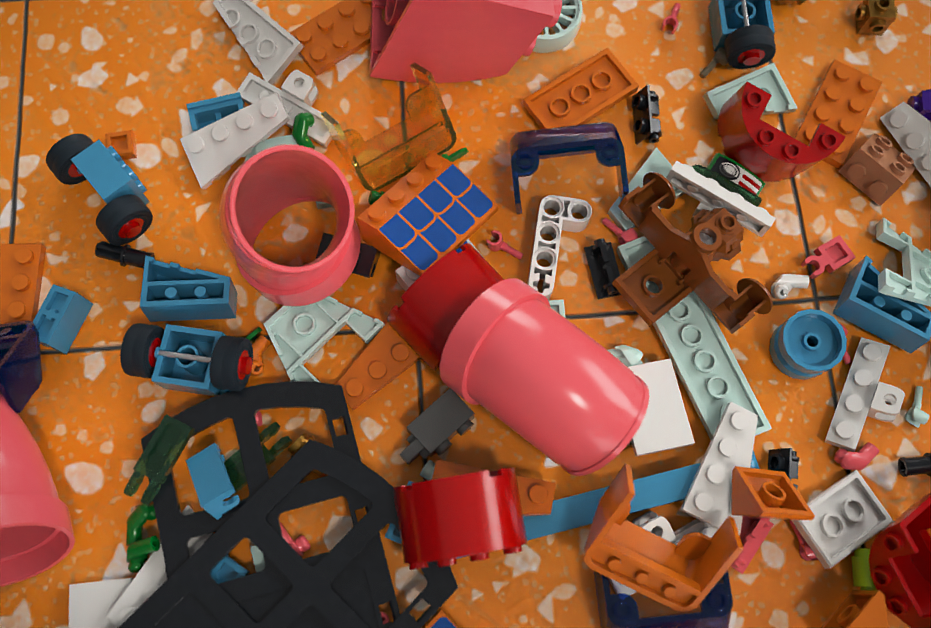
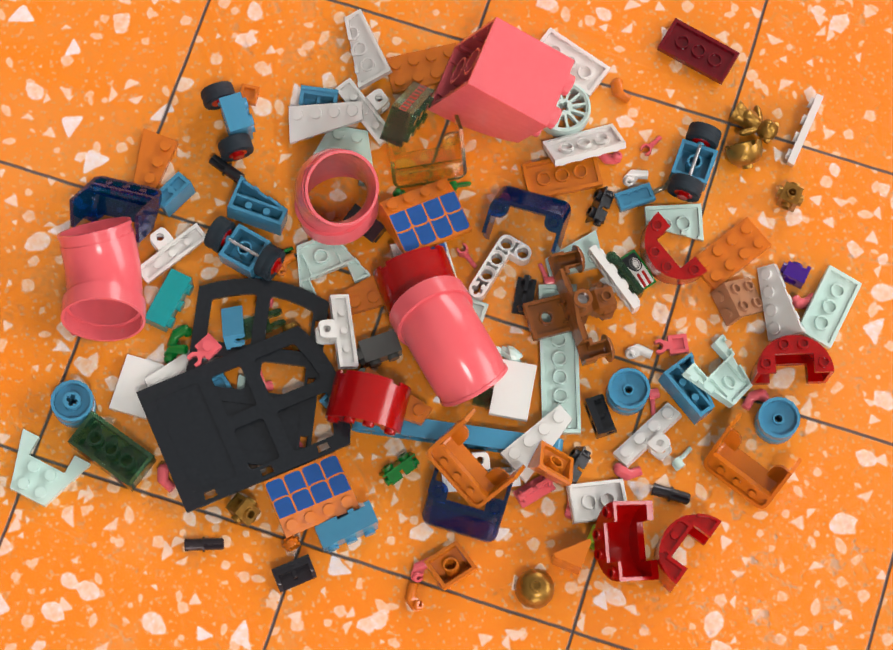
camera: 20 degrees right, 0 degrees up
clear green hinge [124,414,195,505] -> none
green arm [292,112,315,150] -> none
none -> white plate [141,223,206,284]
none -> teal brick [146,268,194,333]
none -> coral plate [187,333,222,368]
none -> white plate [314,294,359,369]
none -> green hinge [379,451,420,486]
none -> brick [380,81,434,148]
none -> white plate [542,123,626,167]
none -> black hinge [584,394,617,439]
none -> coral arm [598,151,622,164]
none -> dark azure plate [614,182,656,213]
none -> white arm [623,169,648,187]

